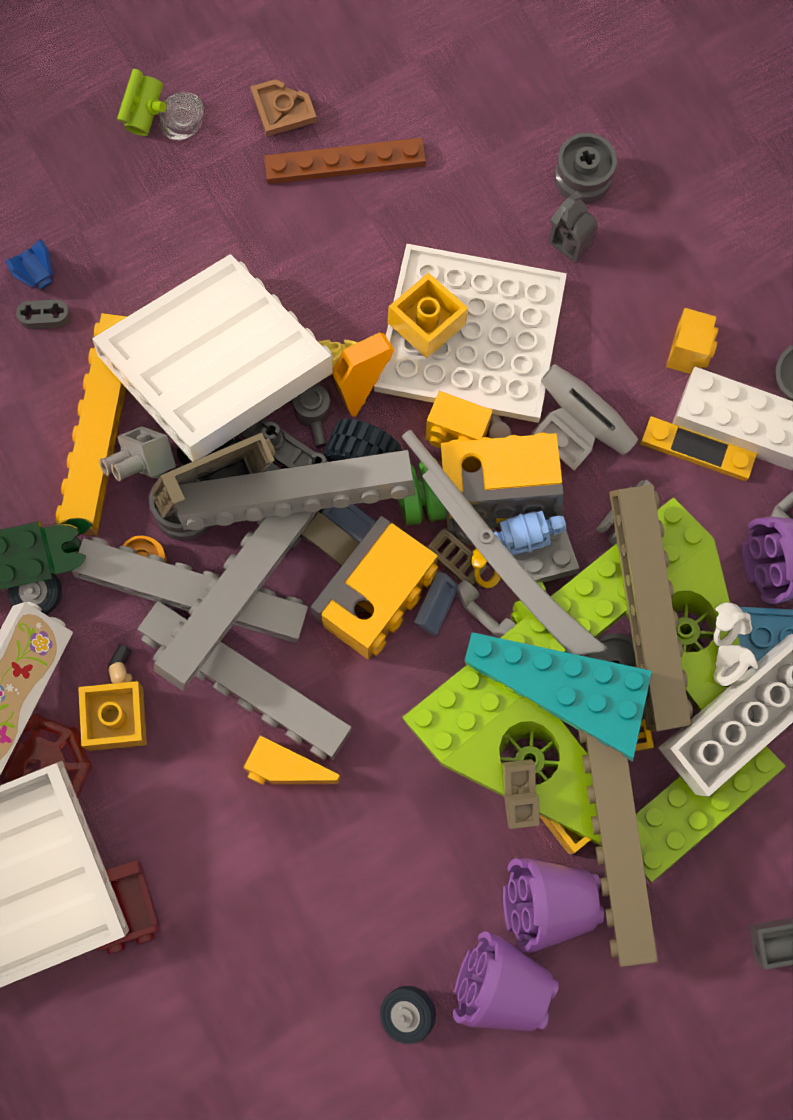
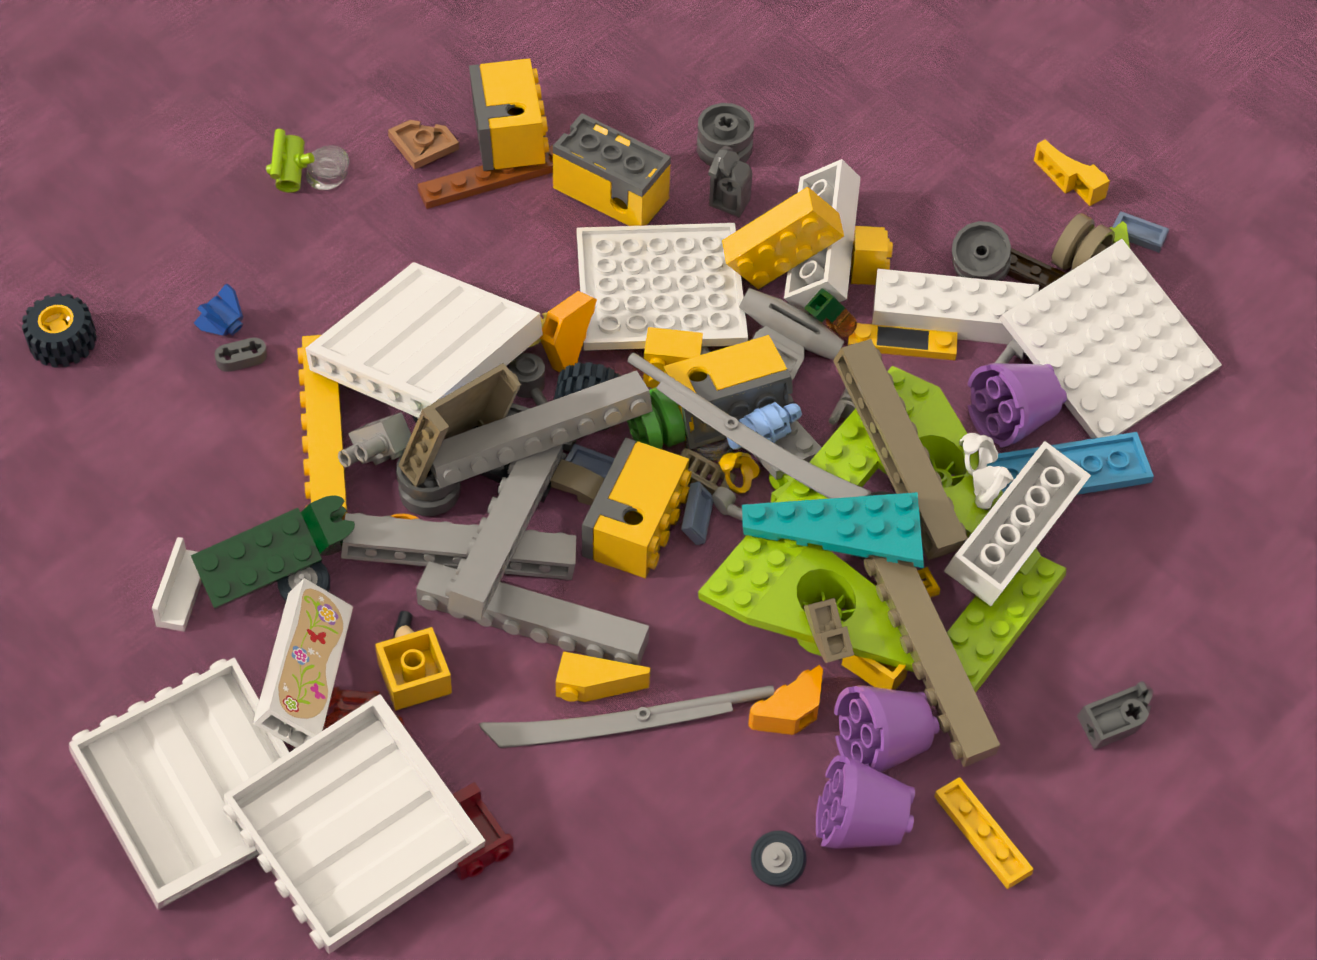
camera: 15 degrees left, 20 degrees down
yellow brick [388,272,468,359] -> none
none -> yellow piece [469,58,549,171]
none -> light grey piece [479,685,775,748]
none -> piece [553,113,671,226]
none -> yellow brick [722,187,844,289]
none -> light orange slope [748,665,823,735]
none -> white brick [784,159,861,315]
none -> dark green leg [804,288,857,337]
none -> yellow plate [934,777,1034,889]

